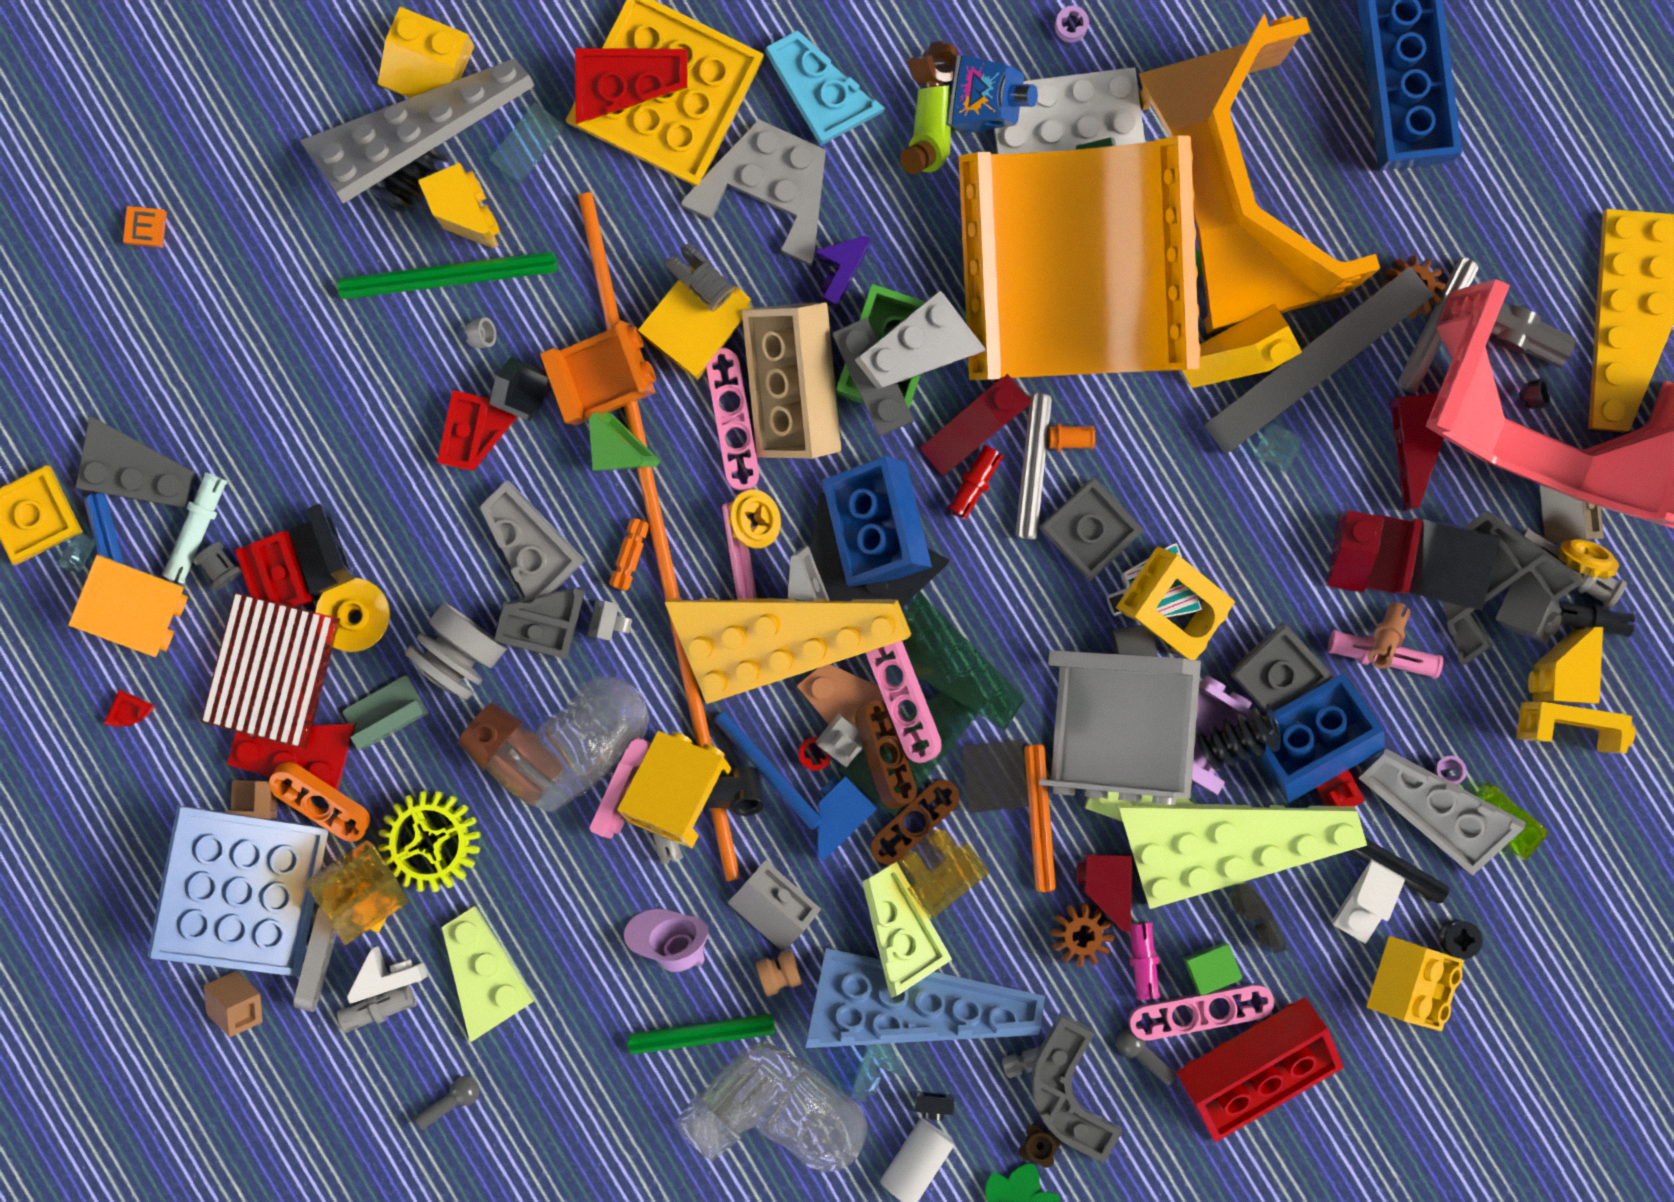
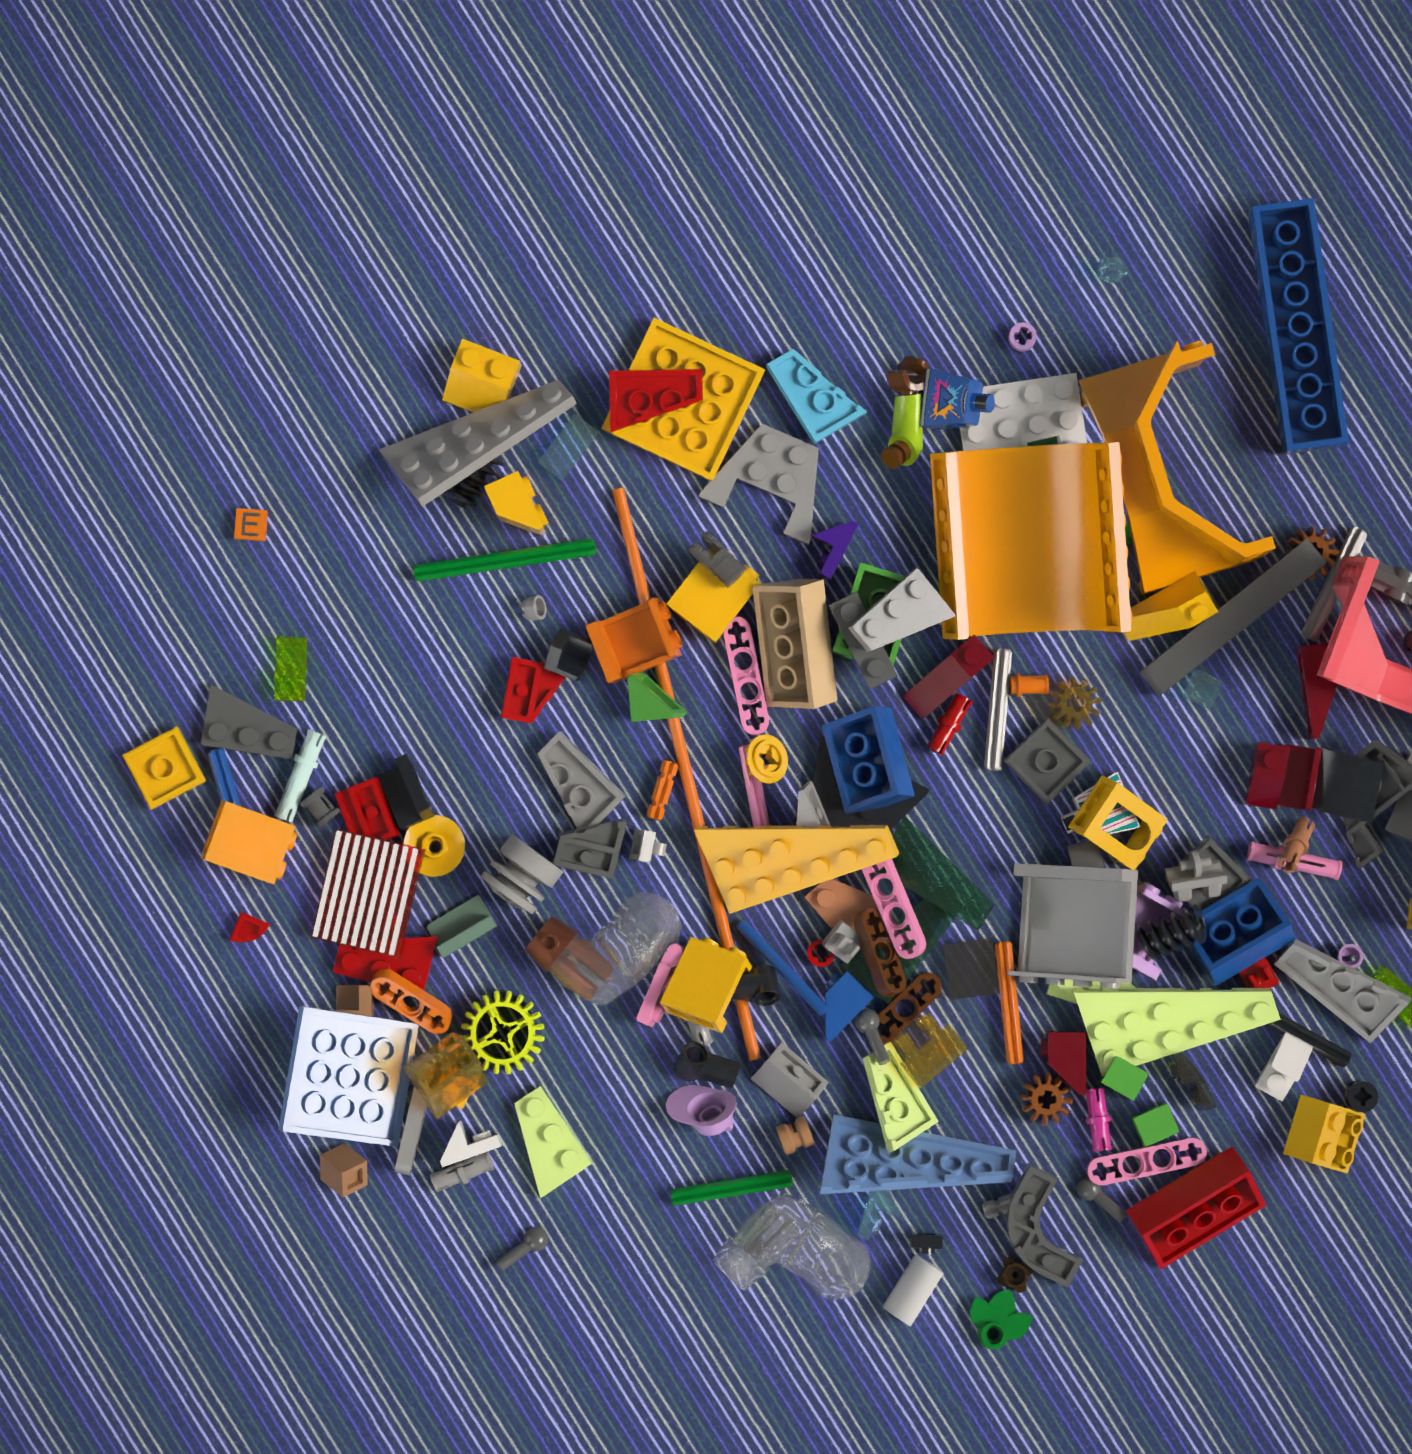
camera: 10 degrees right, 0 degrees up
clear light blue tile [56,534,95,572] -> none
none -> clear neon green slope [274,636,308,701]
none -> black piece [673,1041,740,1089]
none -> dark grey bar [855,1009,890,1066]
none -> clear yellow gear [1048,677,1102,730]
none -> bright green panel [1099,1056,1149,1101]
none -> light grey hips [1165,850,1227,902]

